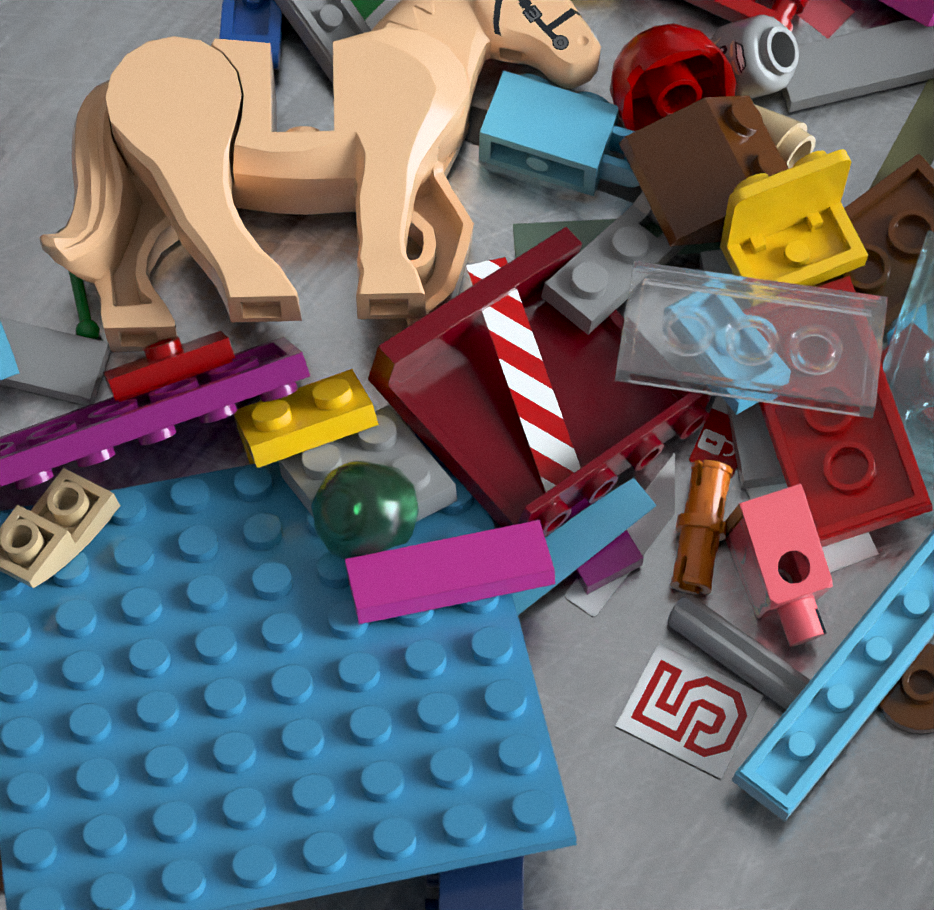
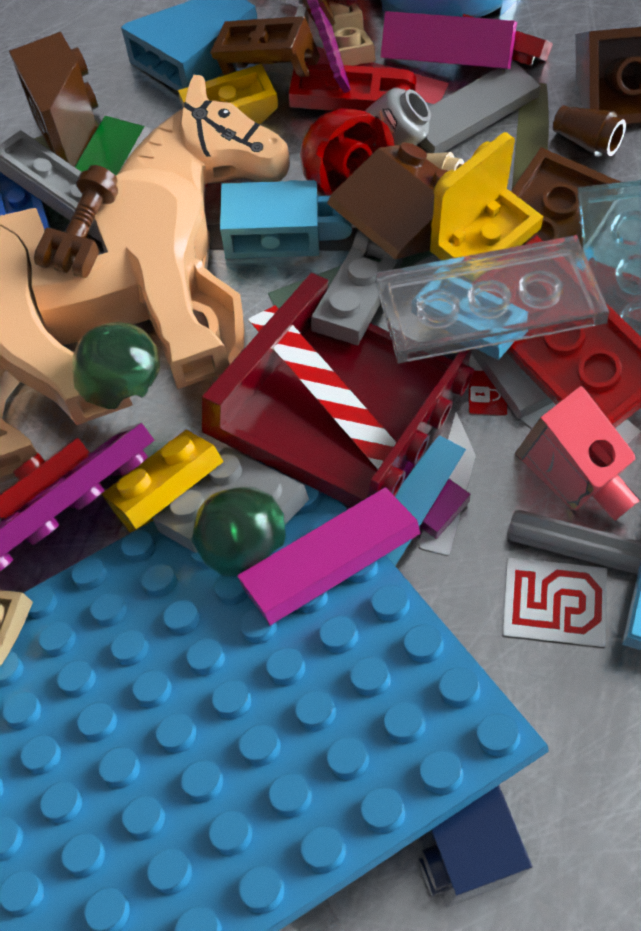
camera: 15 degrees left, 5 degrees down
orange pin [670,460,733,594] -> none
none -> reddish brown hinge [34,165,118,278]
none -> clear green hair [72,321,160,409]

